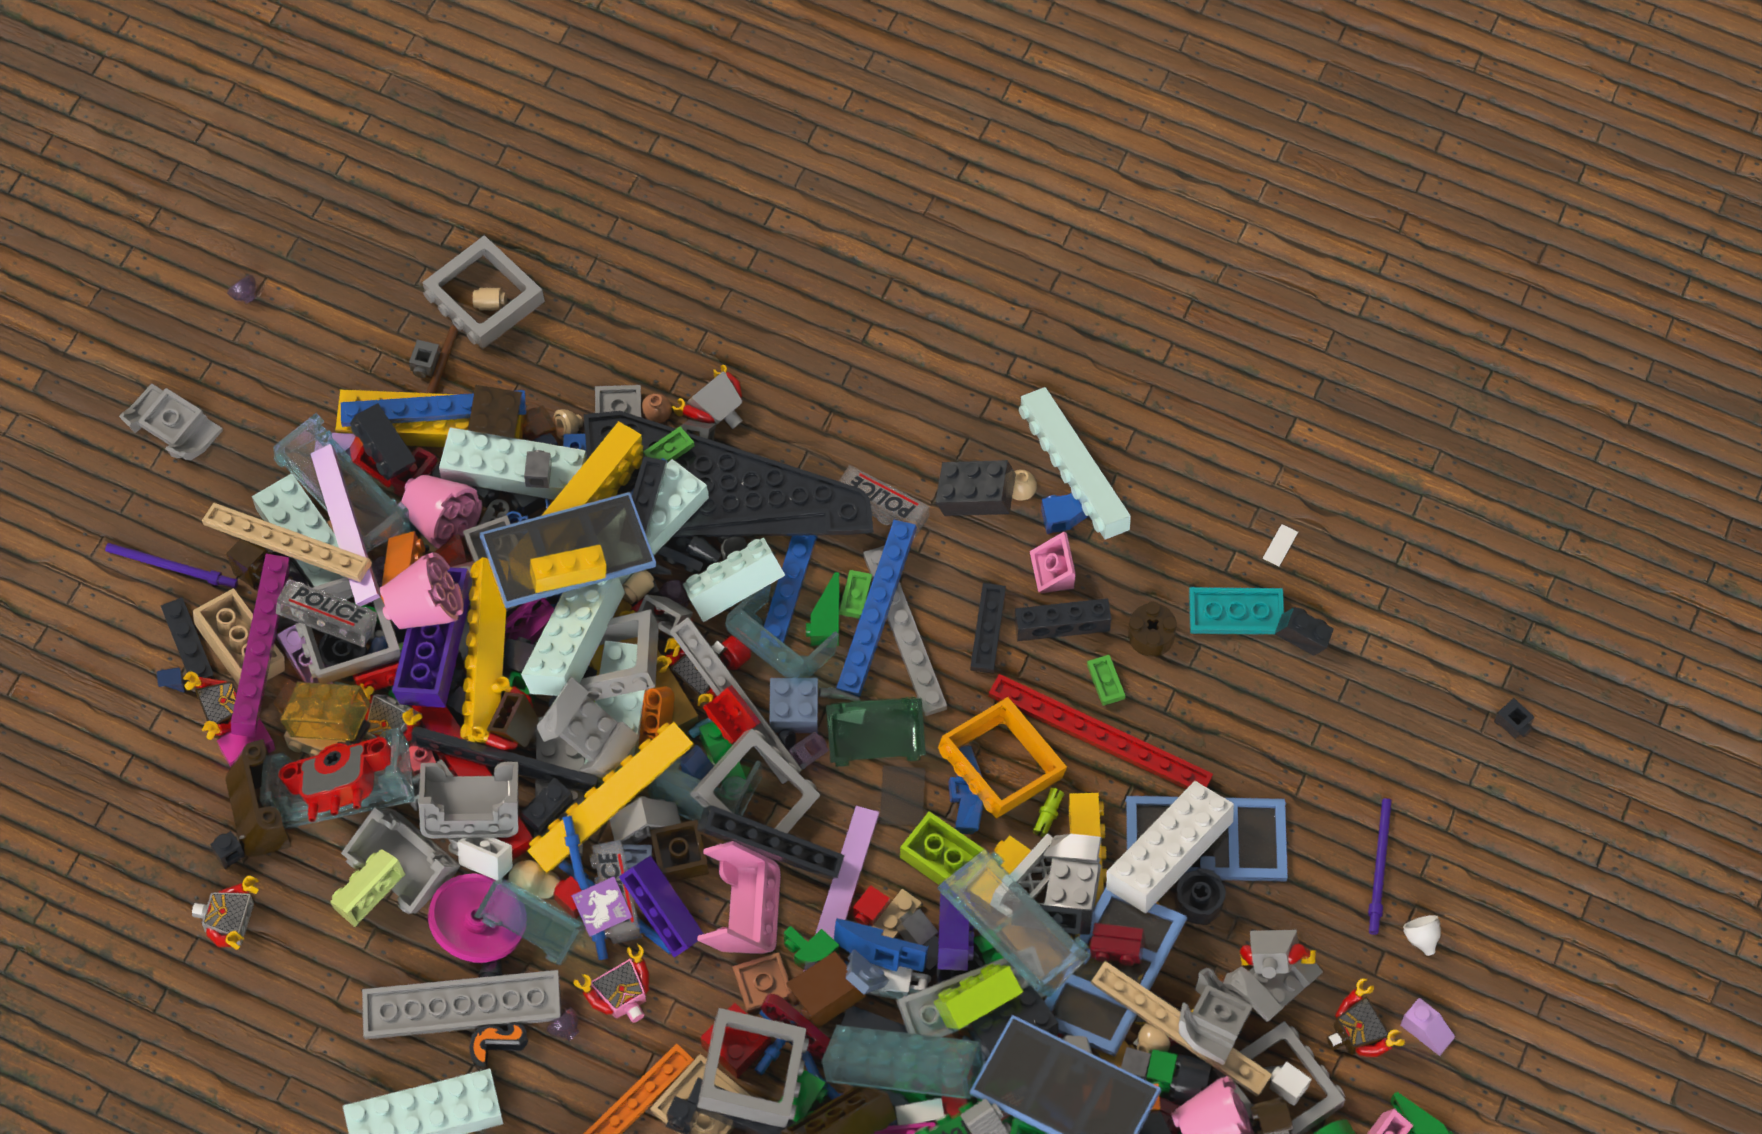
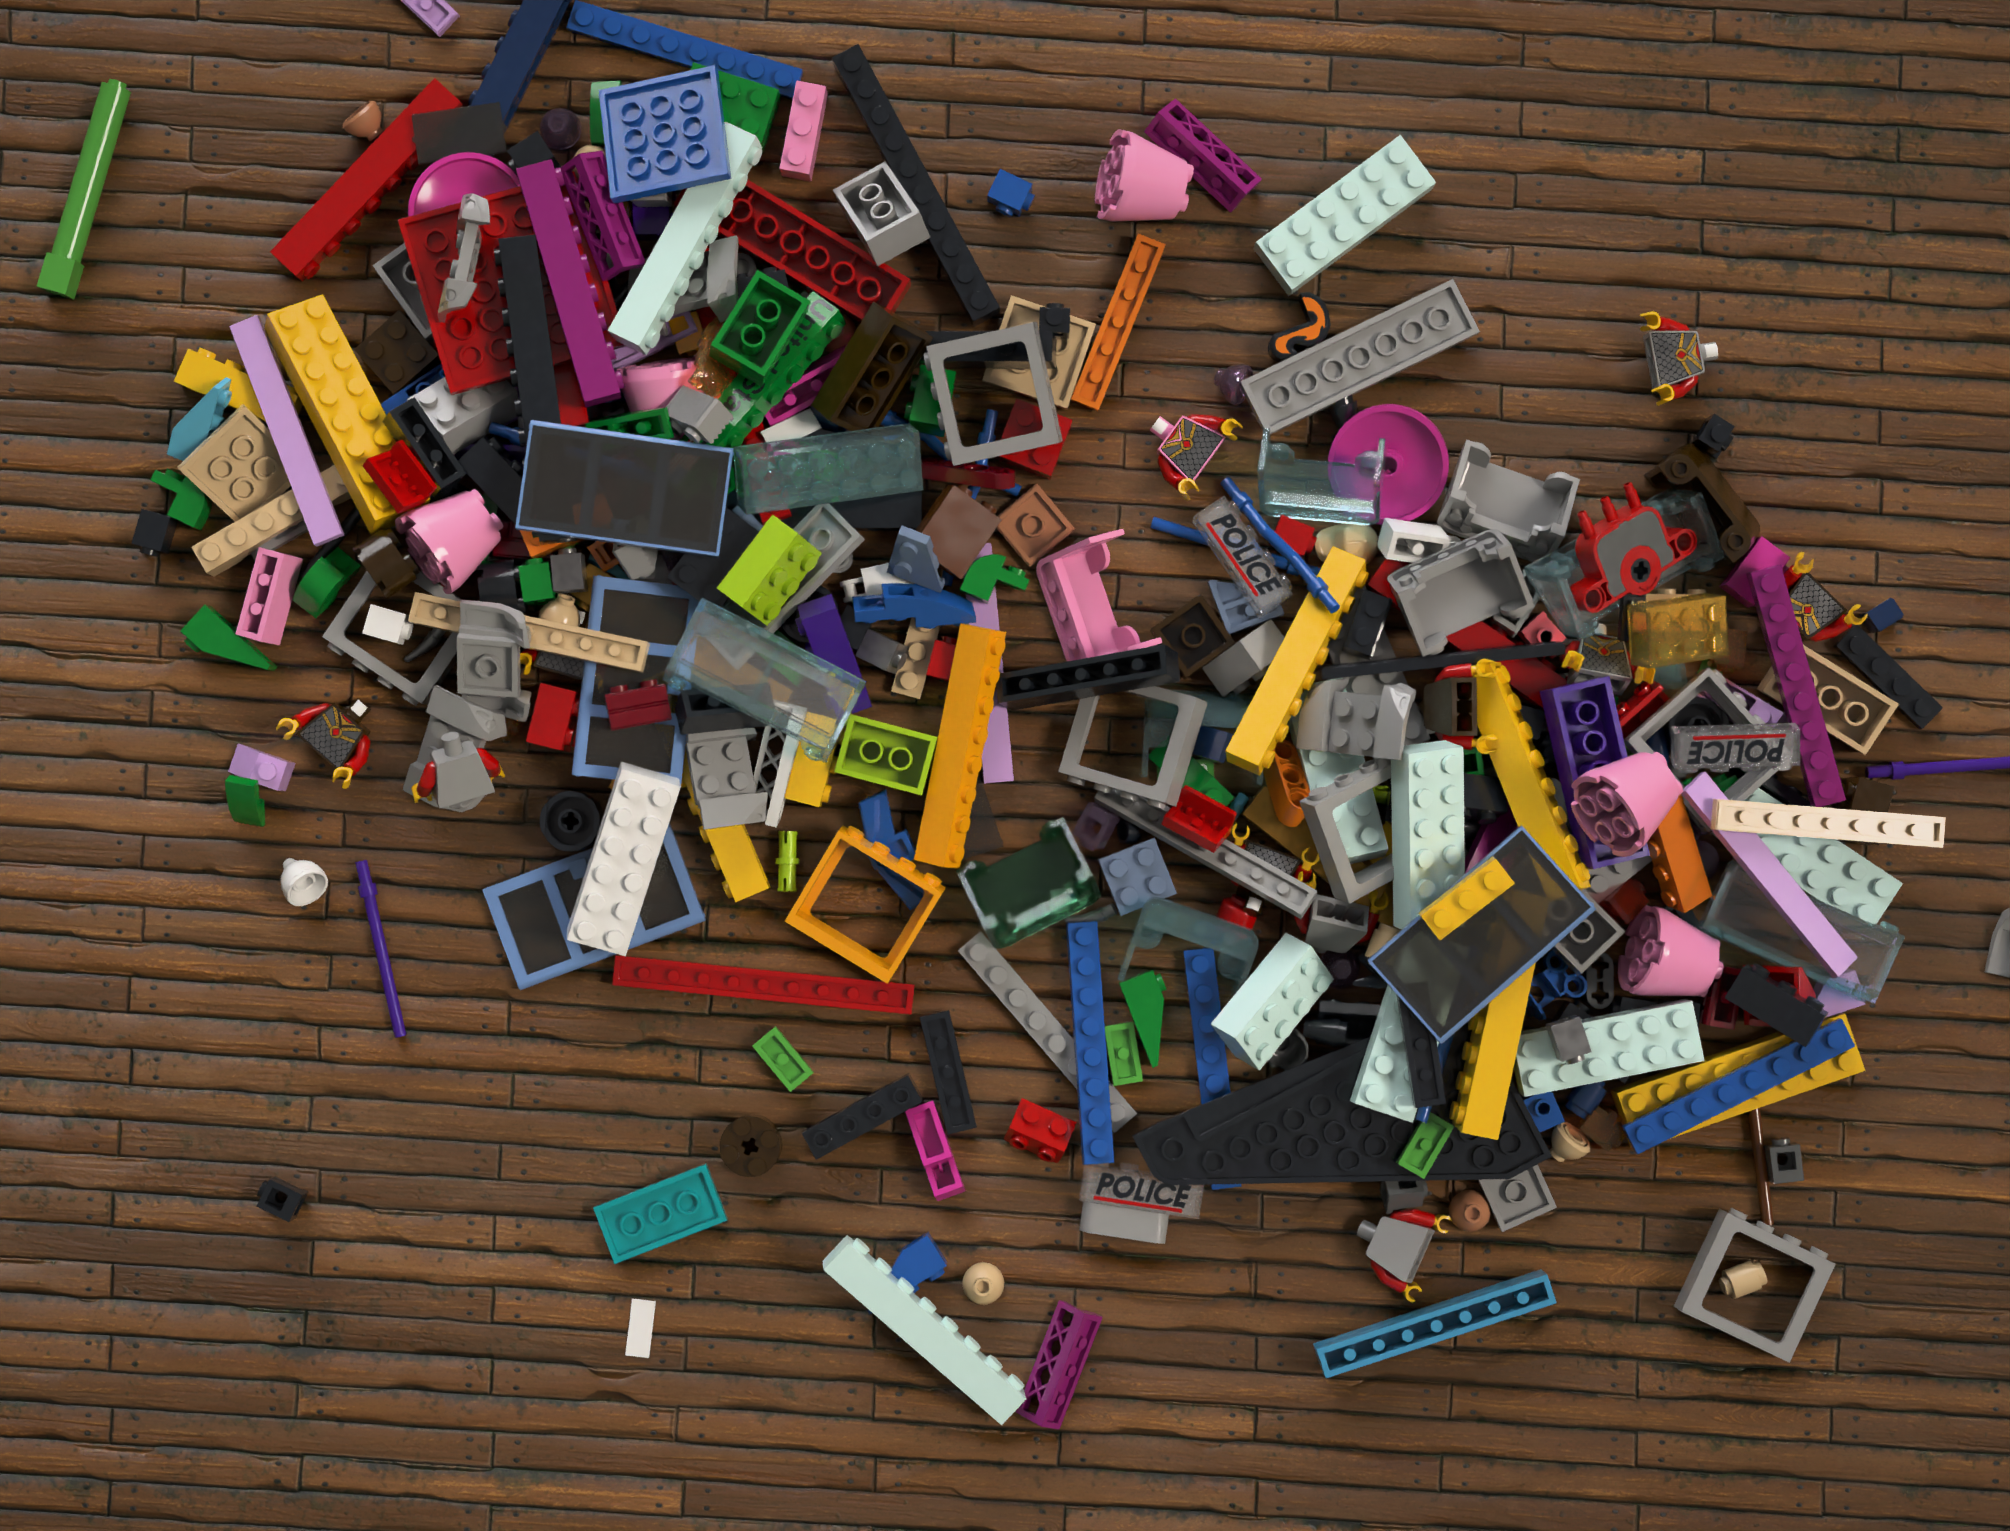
camera: 160 degrees right, 25 degrees up
yellowish green slope [330,849,406,927] -> none
dark brown brick [468,385,523,438] -> none
medium lavender sticker [572,877,632,936] -> none
dark purple brick [619,856,704,958] -> none
black brick [935,460,1016,516] -> none
bright pink slope [1030,532,1076,594] -> none
black brick [1275,607,1334,656] -> none
none -> green slope [225,775,265,827]
none -> red brick [526,683,580,752]
none -> dark pink slope [905,1101,966,1201]
none -> light orange brick [914,623,1006,868]
none -> red bracket [1004,1098,1077,1163]
none -> magenta fence [1016,1300,1103,1430]
none -> light grey beam [1079,1200,1170,1244]
none -> dark azure brick [1313,1269,1557,1378]

